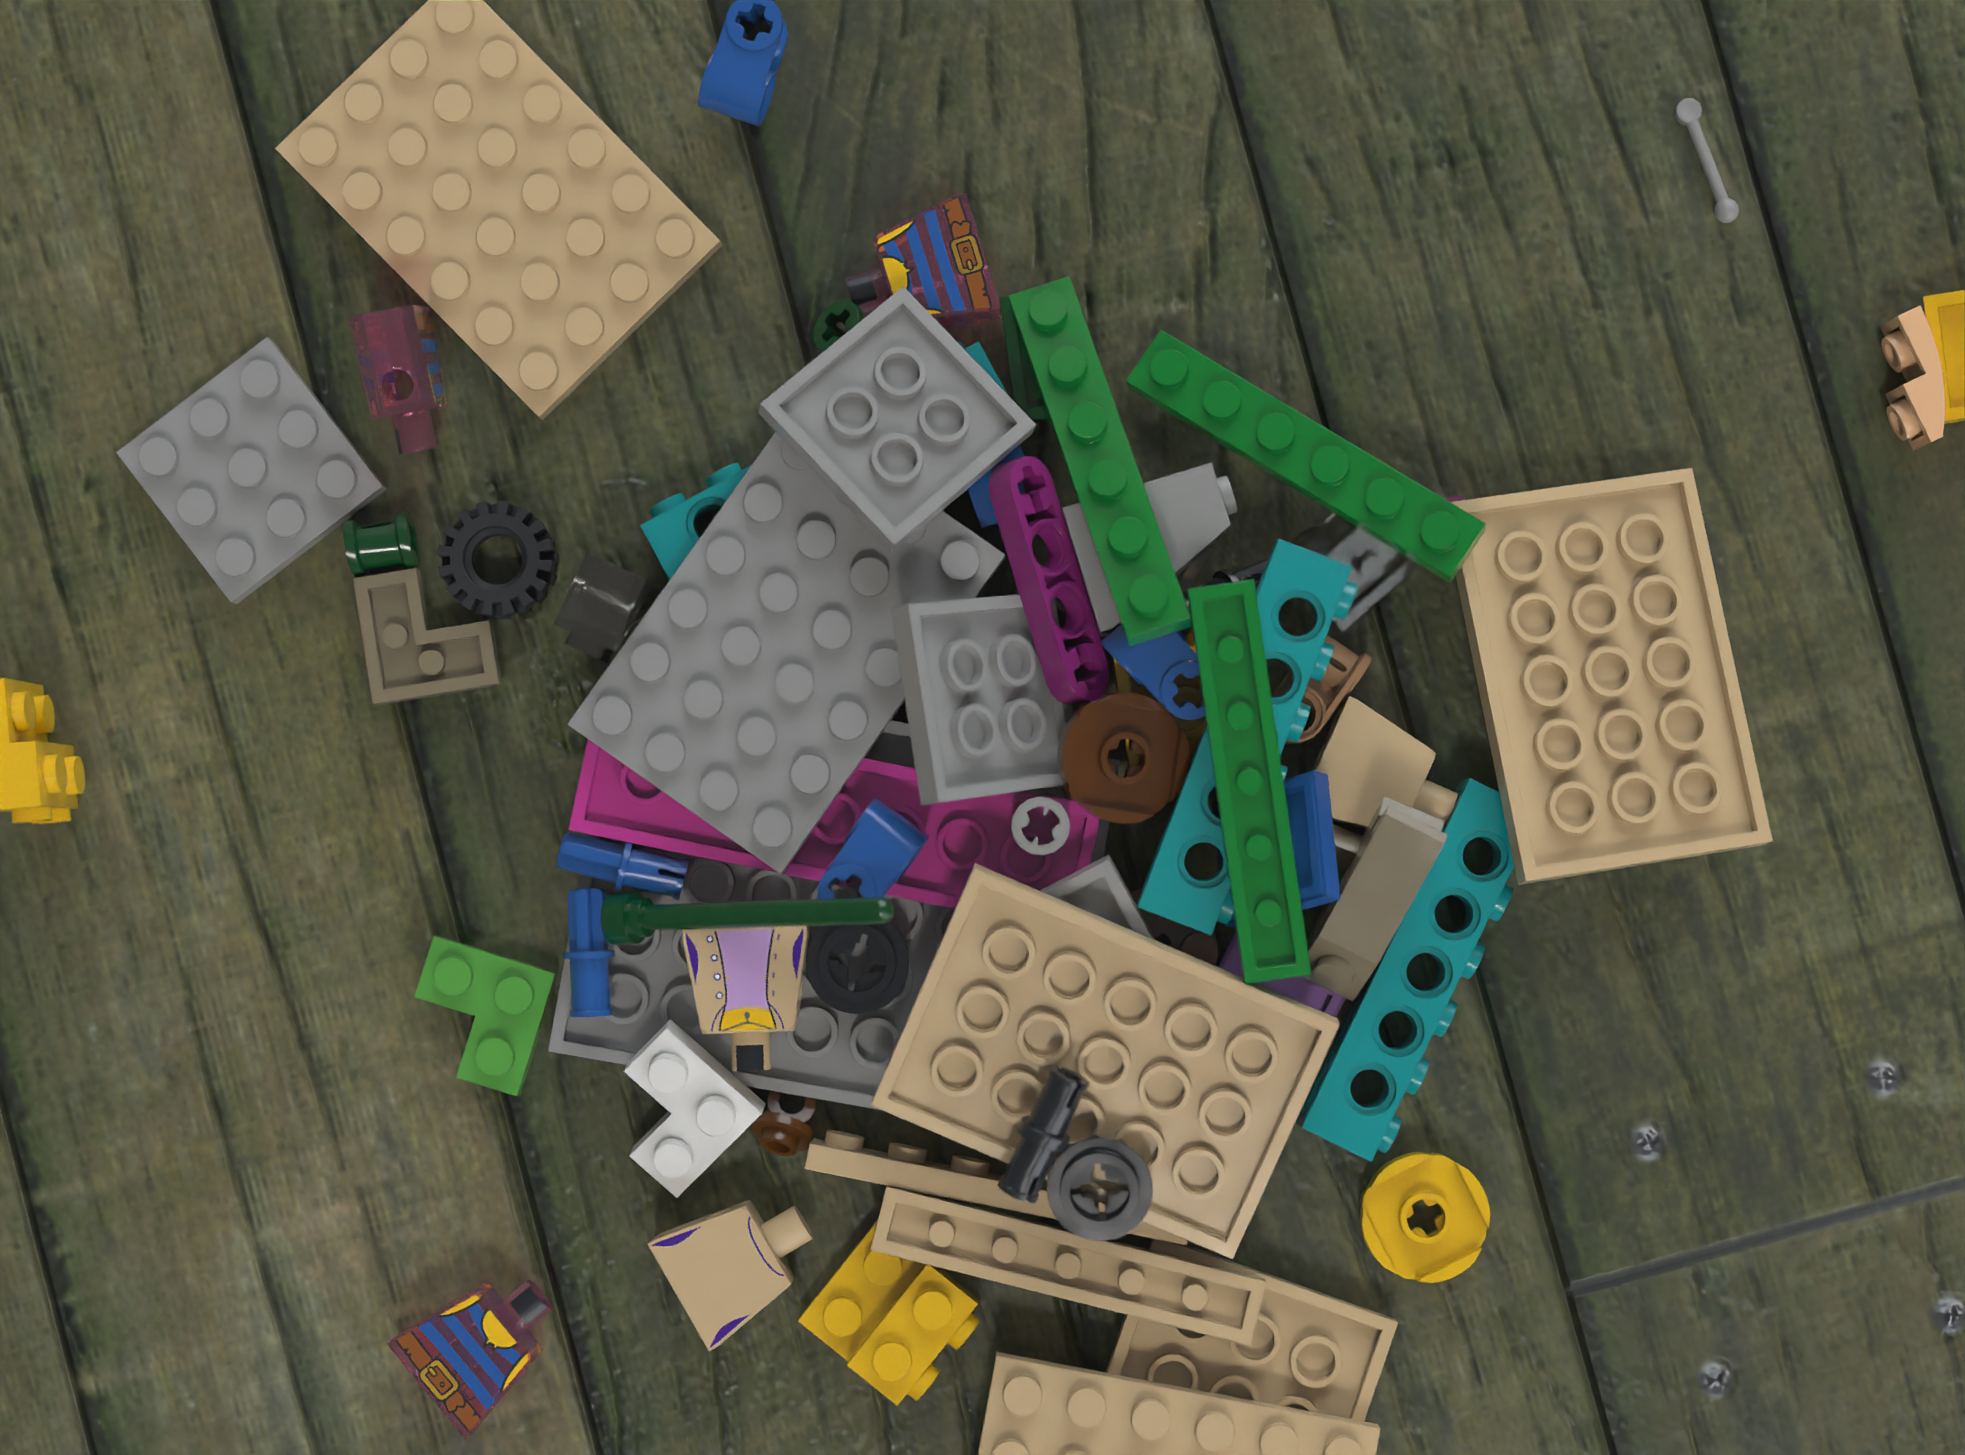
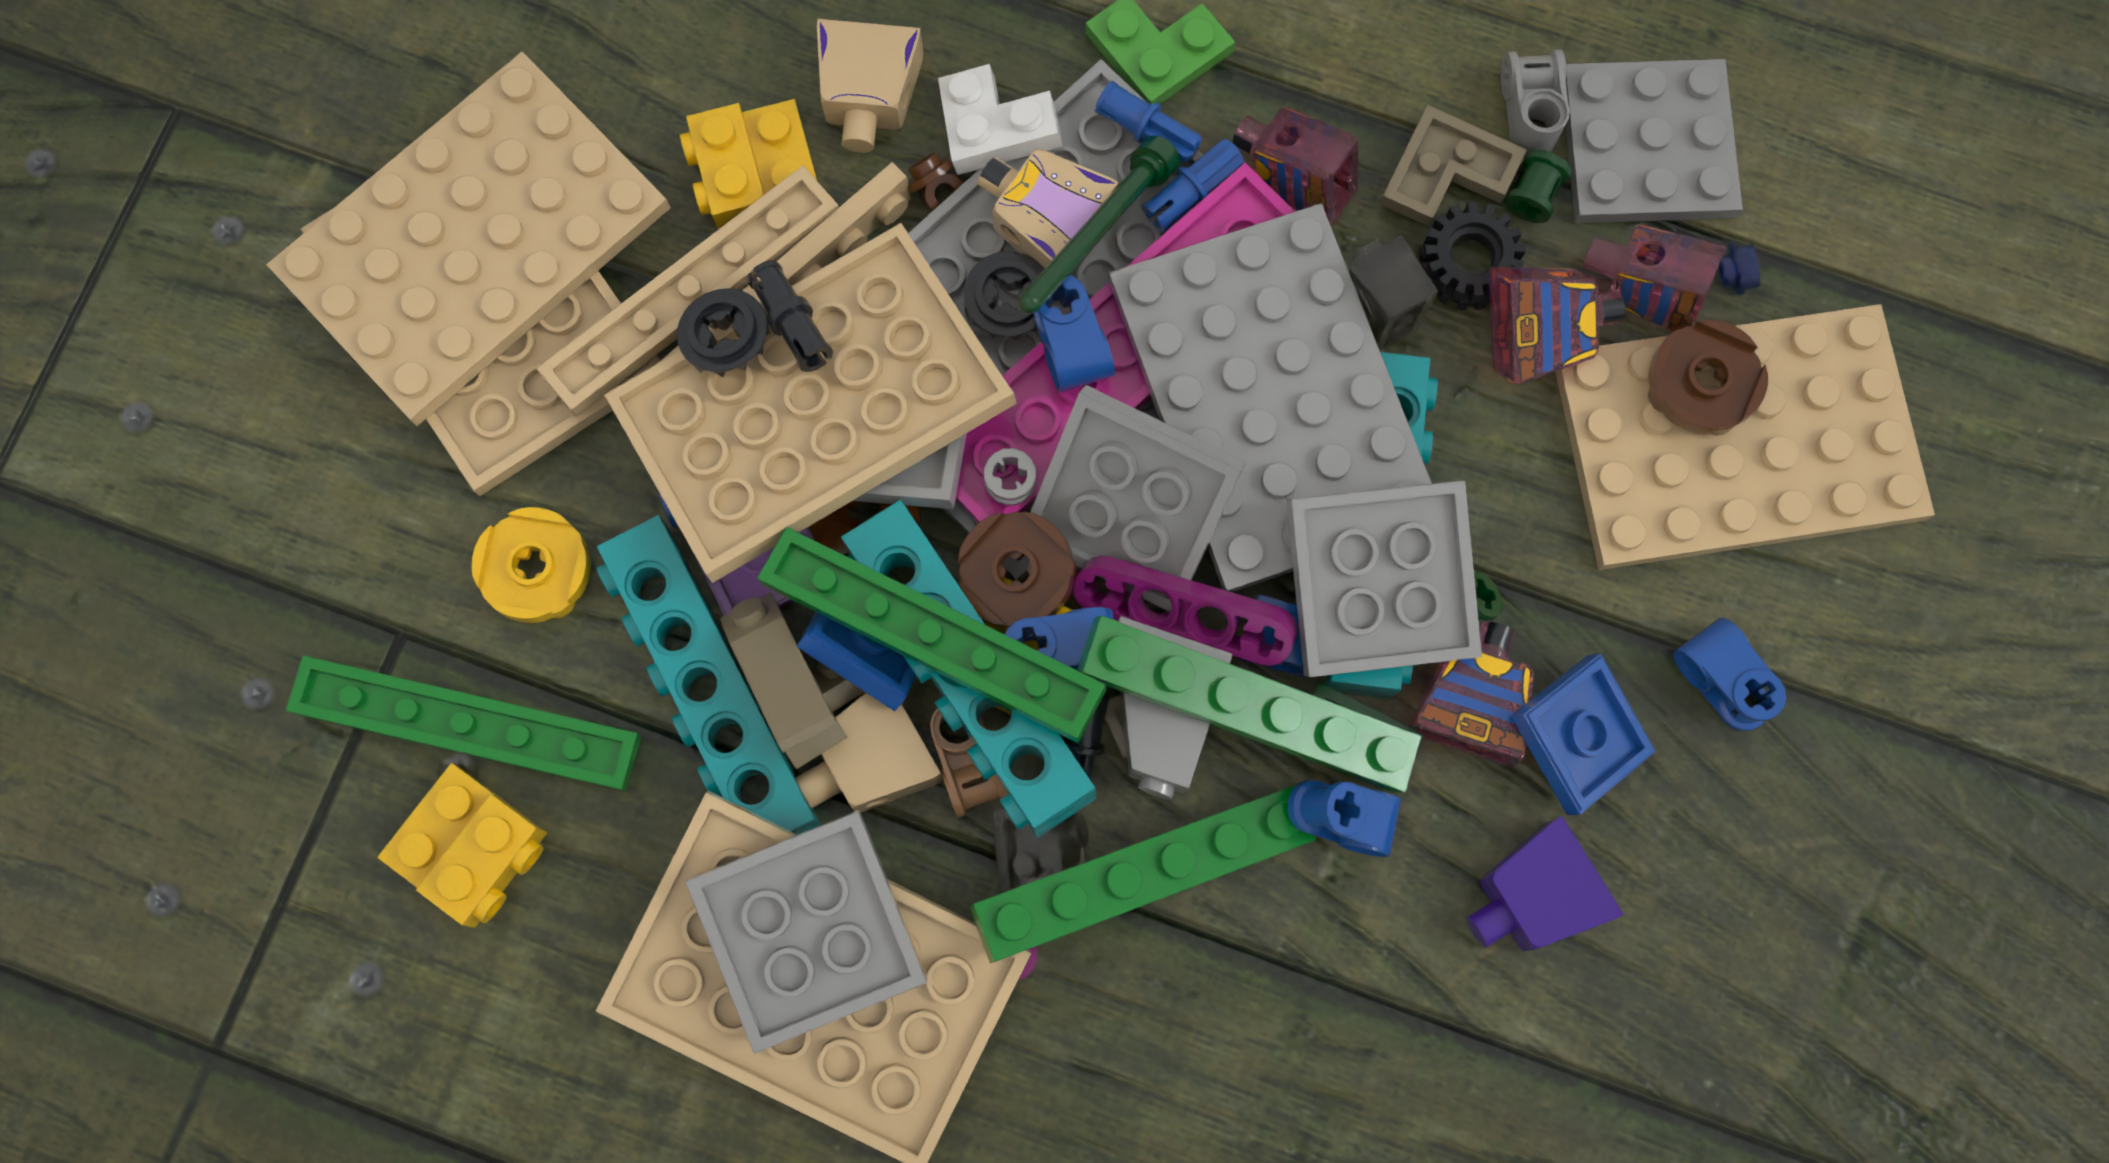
camera: 120 degrees right, 10 degrees down
none -> green plate [285,655,642,792]
none -> yellow plate [377,763,547,928]
none -> light grey plate [685,810,927,1054]
none -> clear pink torso [1232,107,1358,228]
none -> blue piece [1288,780,1401,857]
none -> dark purple torso [1466,816,1624,952]
none -> torso [1489,267,1625,385]
none -> light grey piece [1501,49,1570,156]
none -> blue tile [1511,653,1656,815]
none -> reddish brown plate [1648,320,1768,436]
none -> clear blue plate [1718,242,1760,295]

